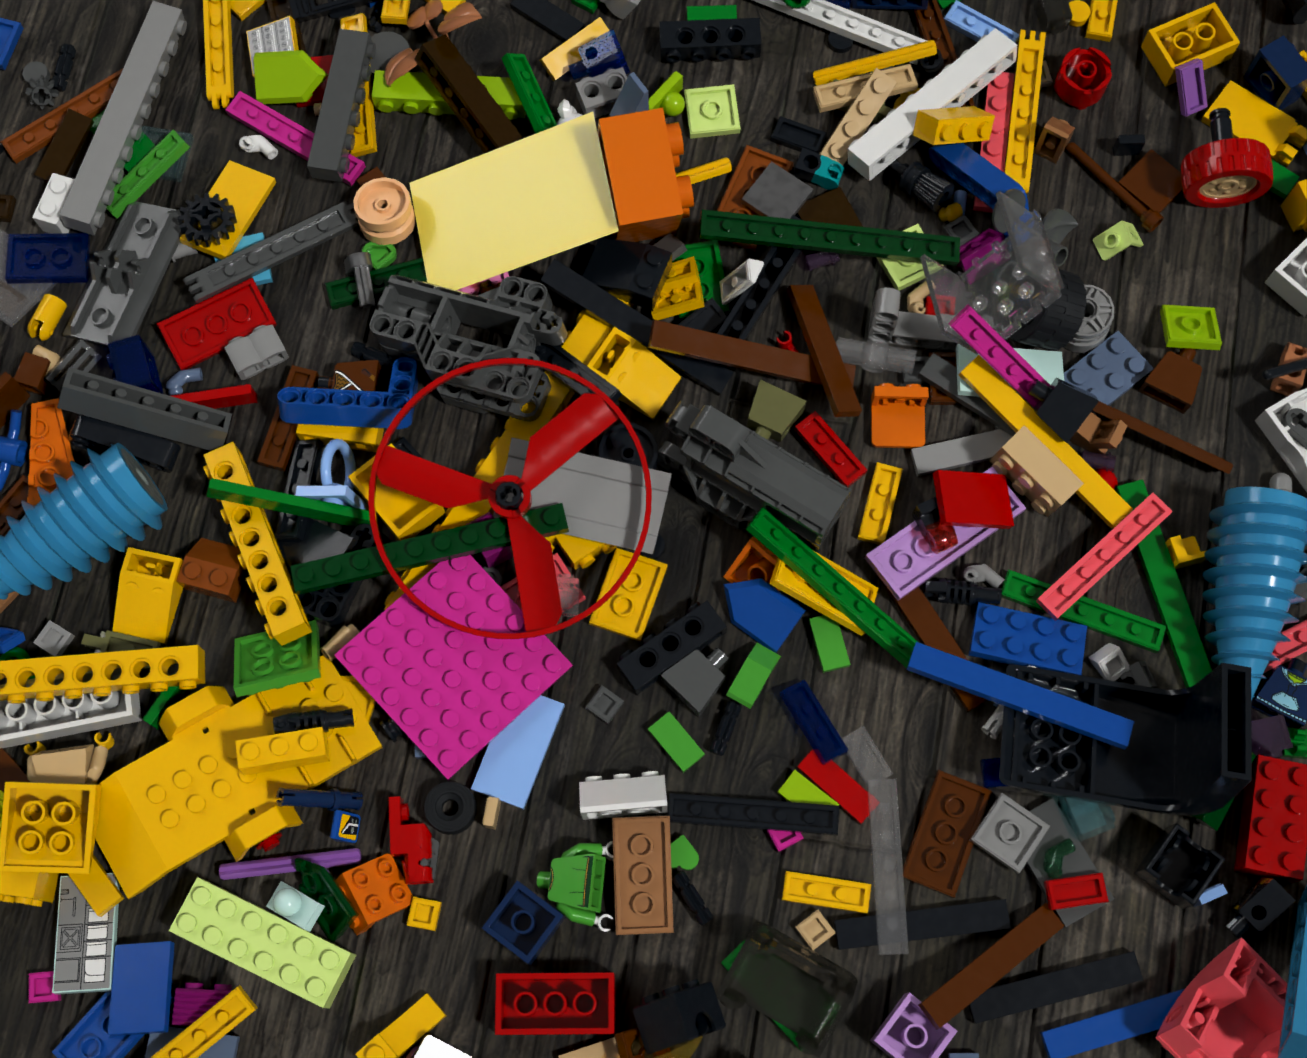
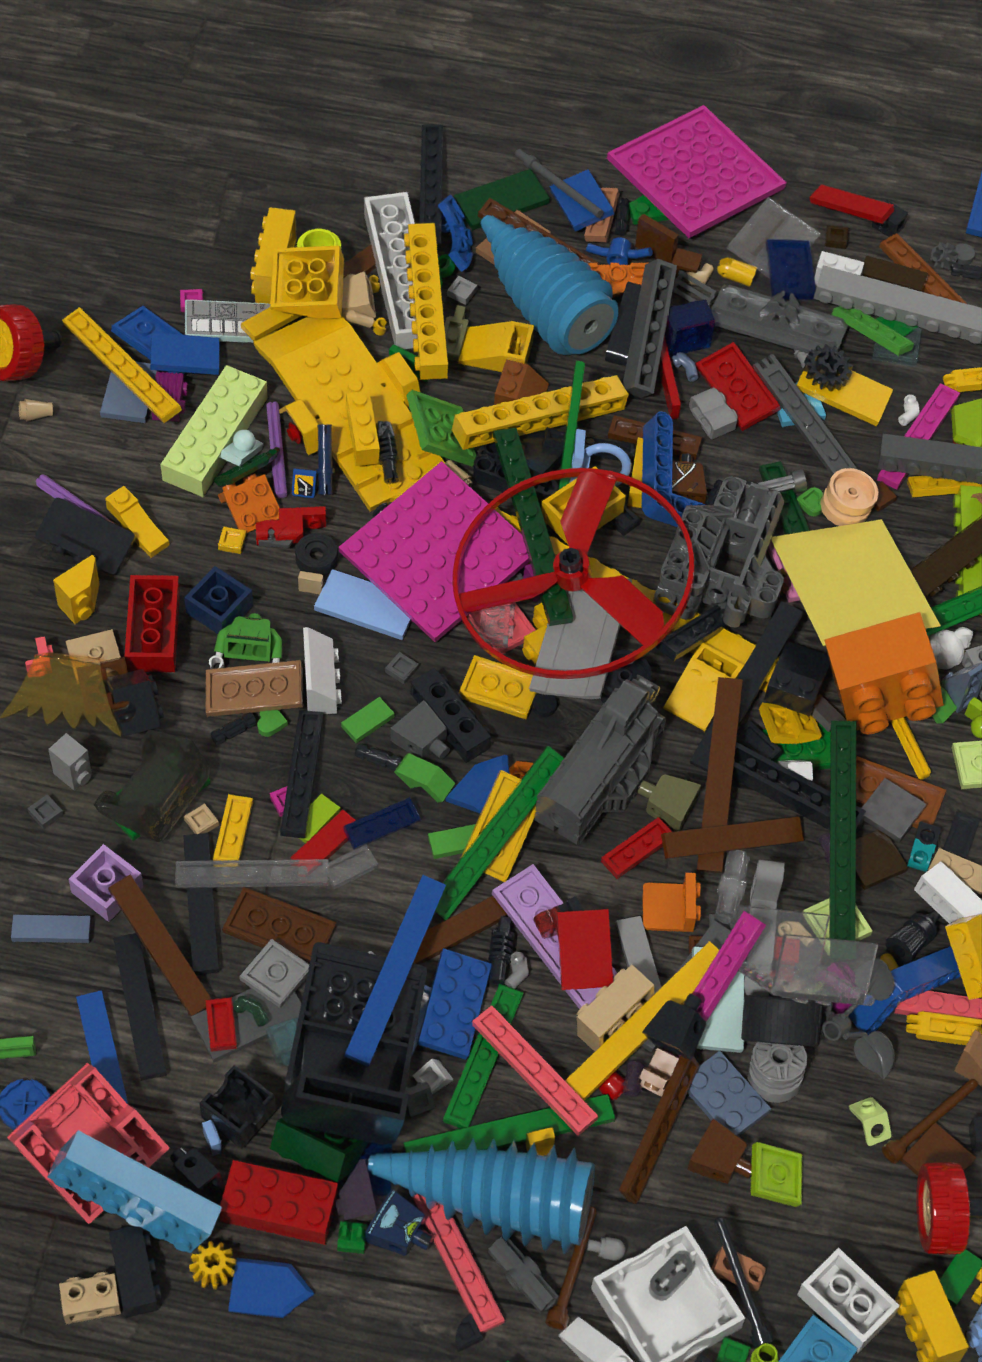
camera: 85 degrees right, 15 degrees down
red hand [776,331,798,352] -> none
yellow tile [857,462,903,545] -> none

